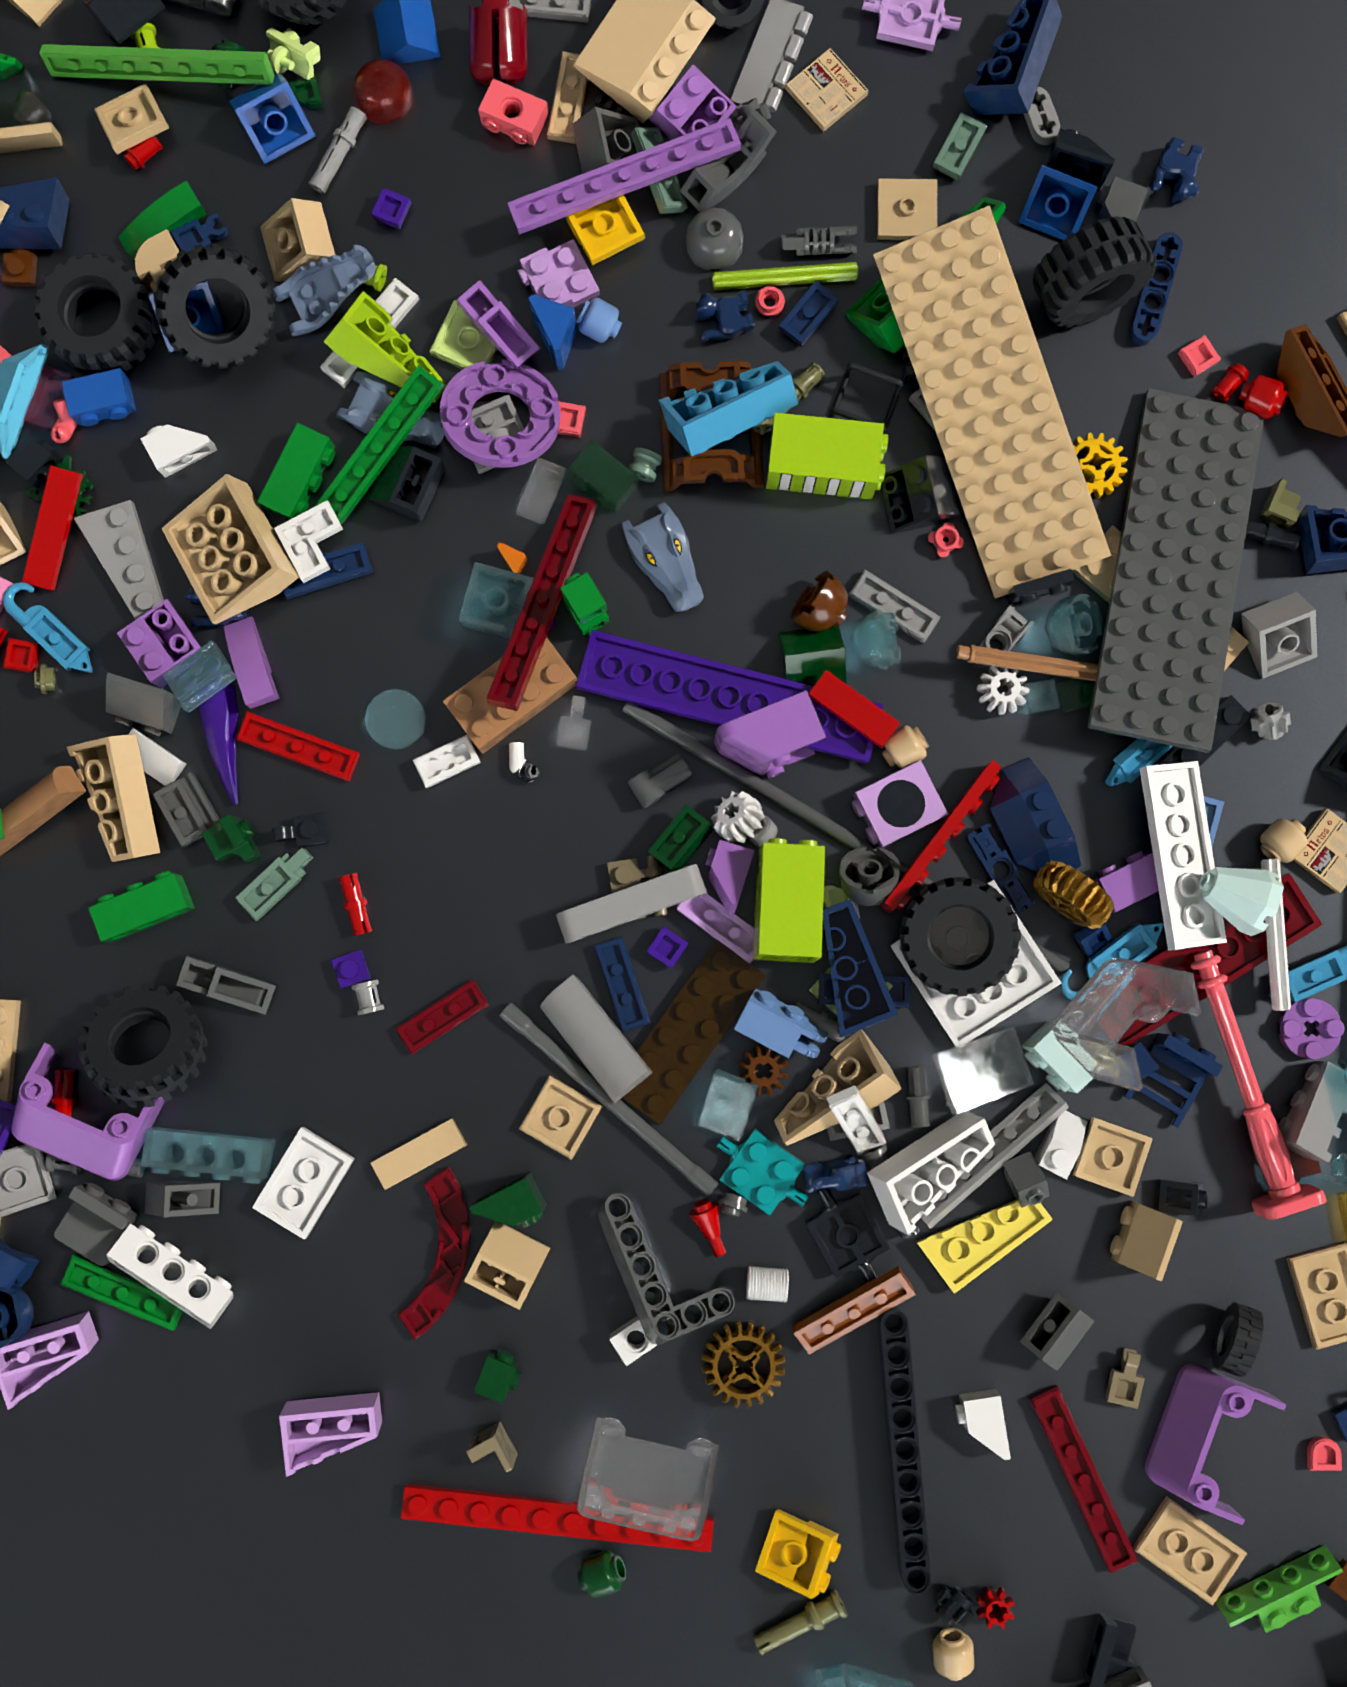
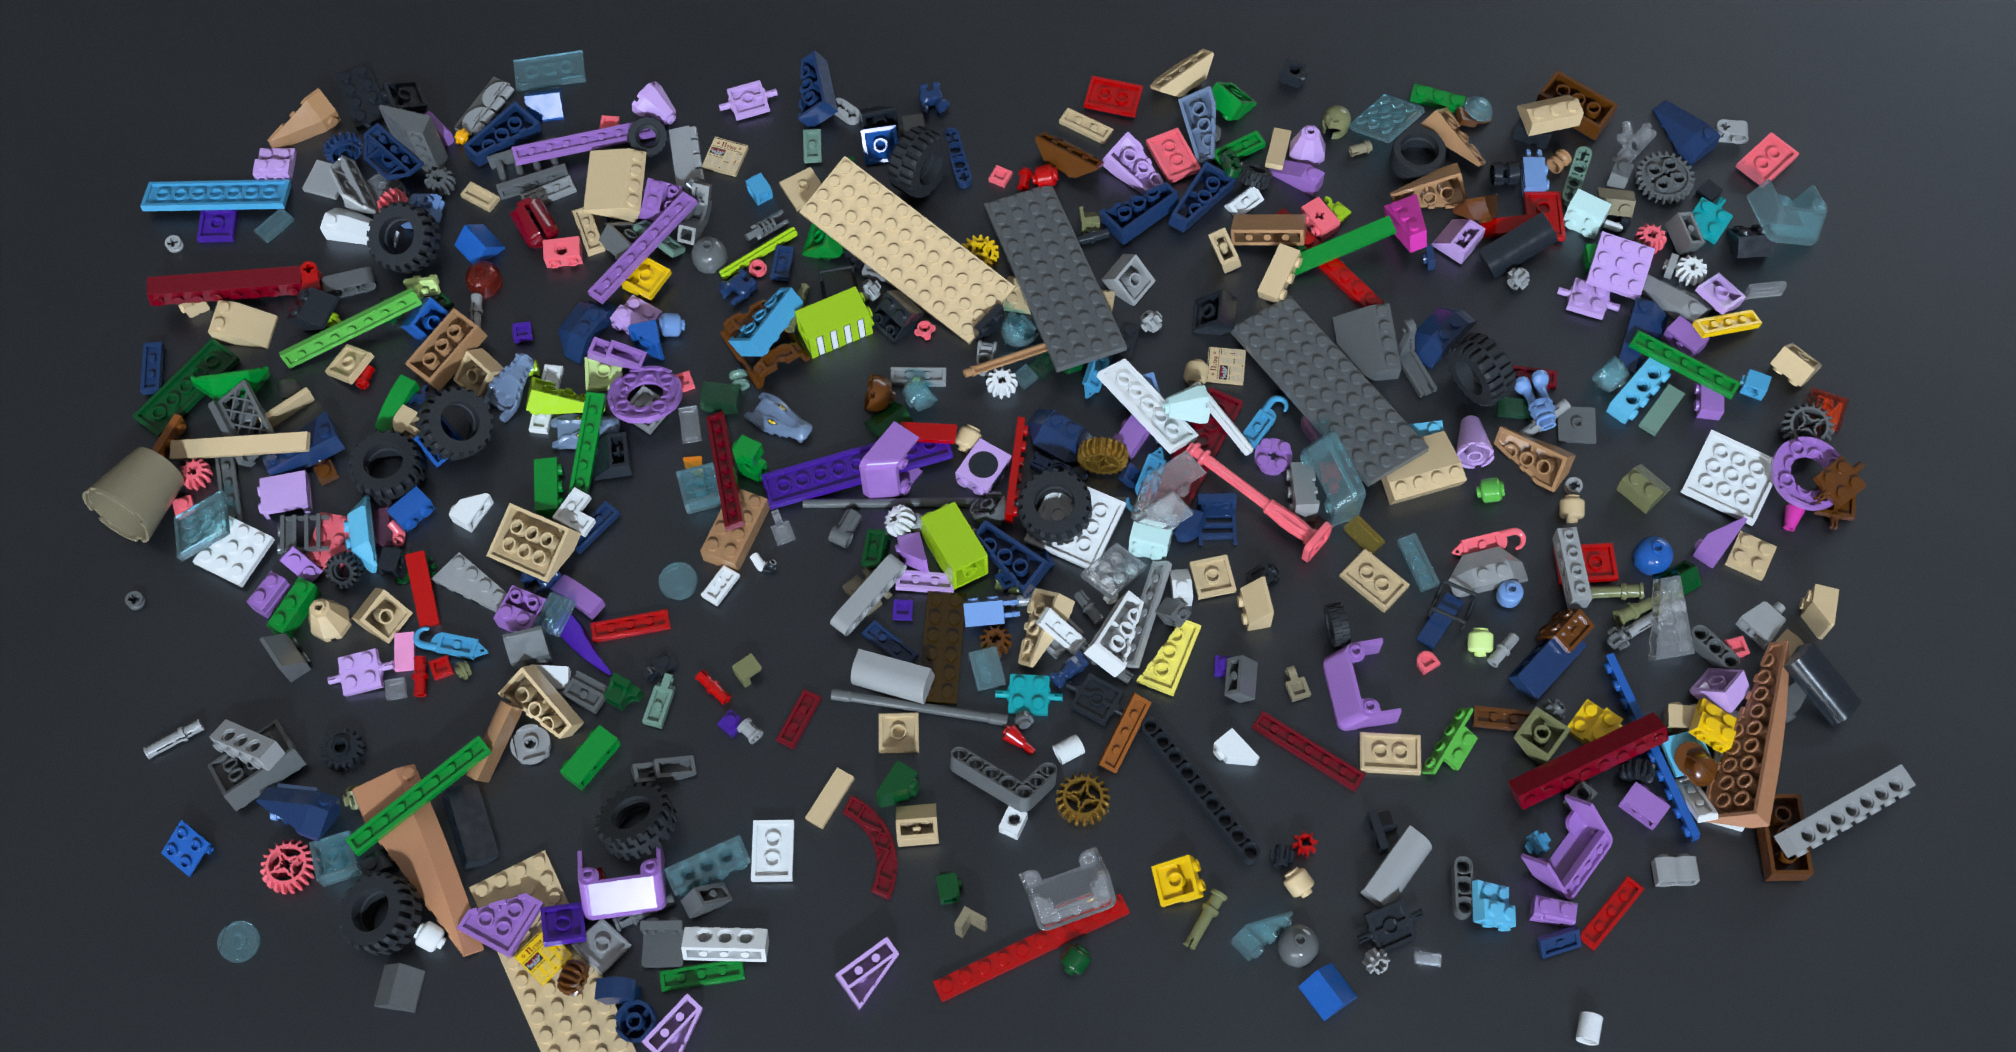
camera: 30 degrees left, 20 degrees down
none -> medium nougat brick [405,308,487,391]
none -> light grey plate [510,724,552,765]
none -> dark blue wedge [558,300,619,364]
none -> olive panel [732,653,762,688]
none -> dark azure brick [745,173,773,206]
none -> light grey gear [859,279,881,302]
none -> dark purple plate [1214,655,1235,677]

